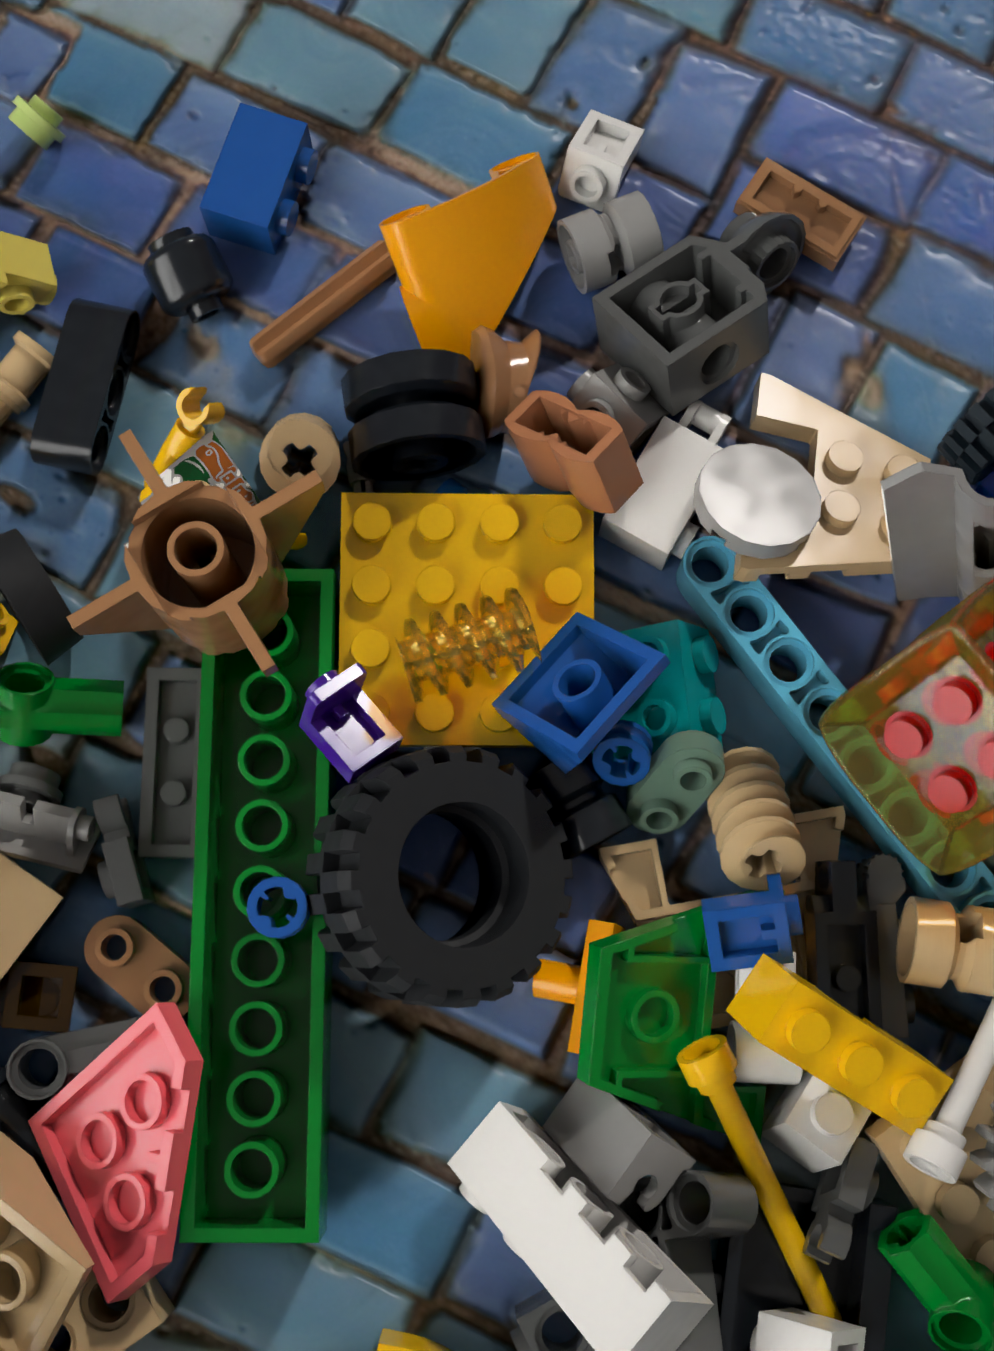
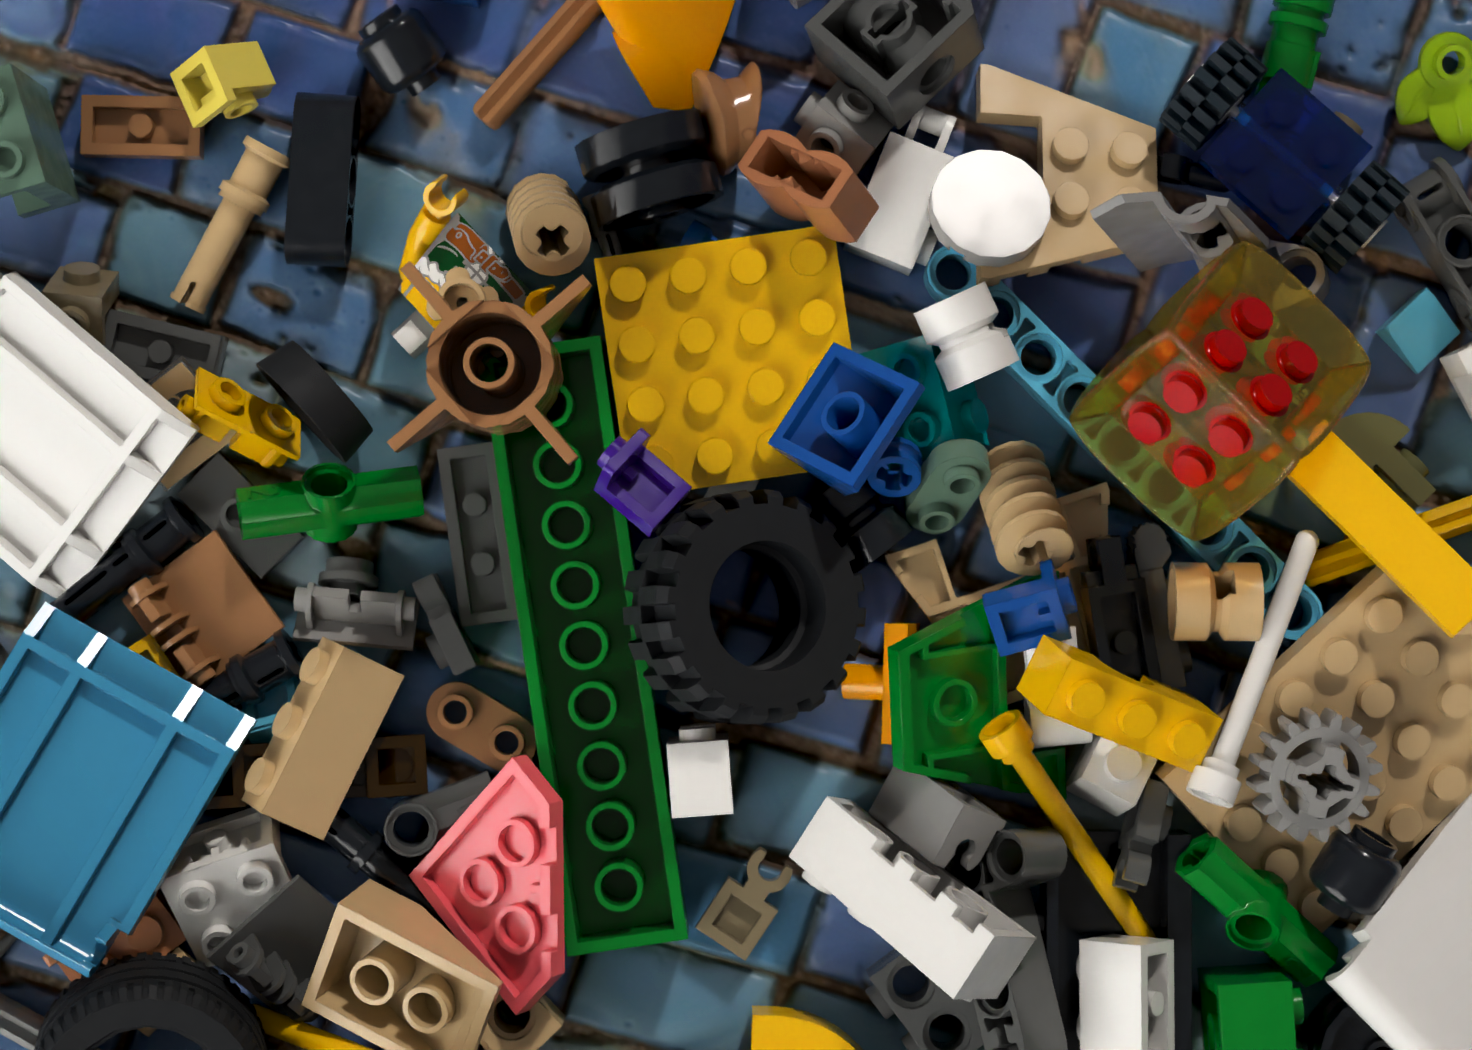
camera: 10 degrees left, 10 degrees up
blue bush [246,876,310,939] -> none
clear yellow piece [395,587,542,704] -> none
none -> white brick [666,723,734,818]
none -> dark tan plate [695,847,793,961]
none -> white wheel [913,281,1020,392]

